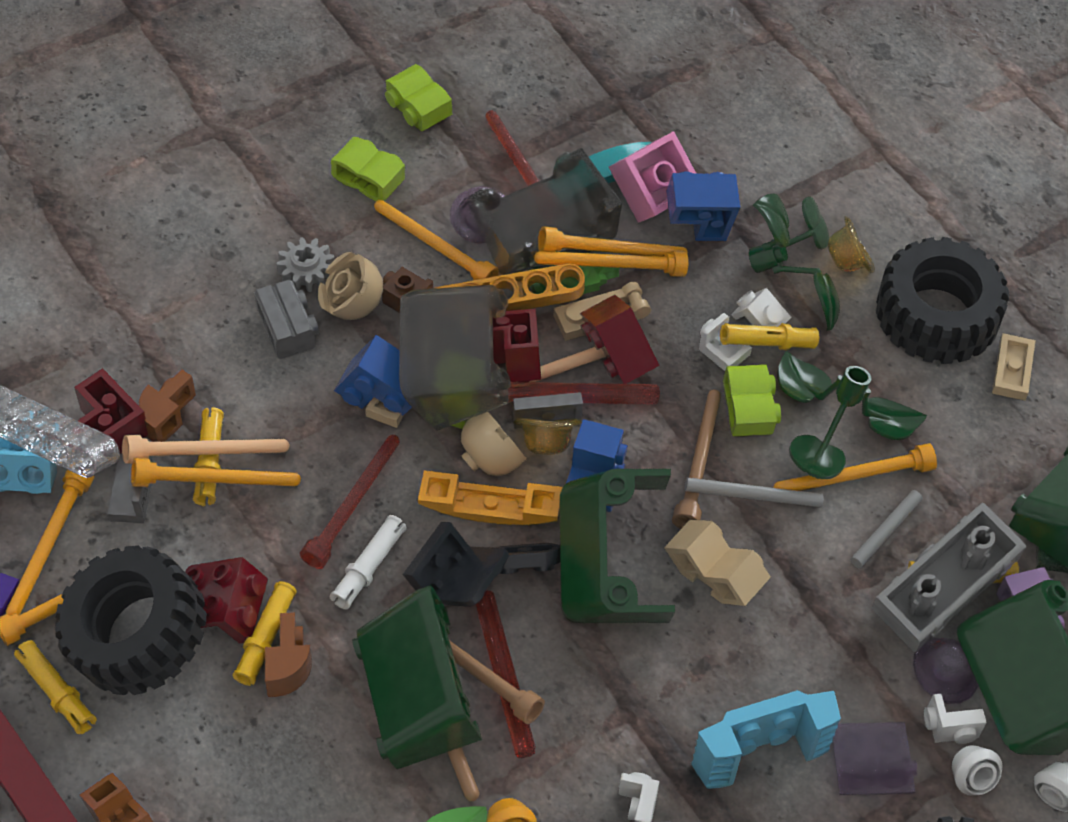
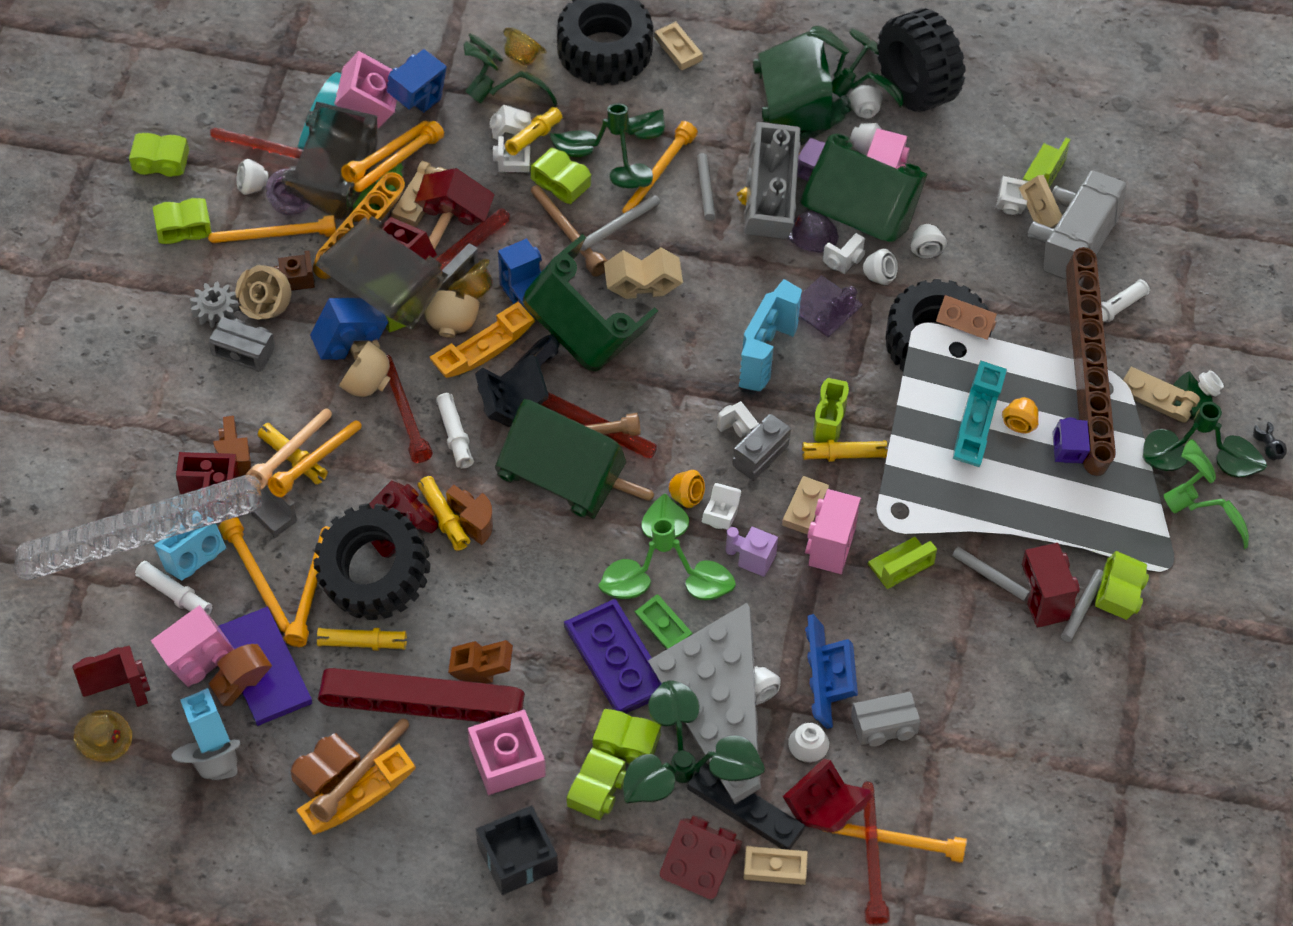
camera: 45 degrees left, 0 degrees up
none -> white cone [236,159,268,195]
none -> tan cylinder [339,341,391,397]

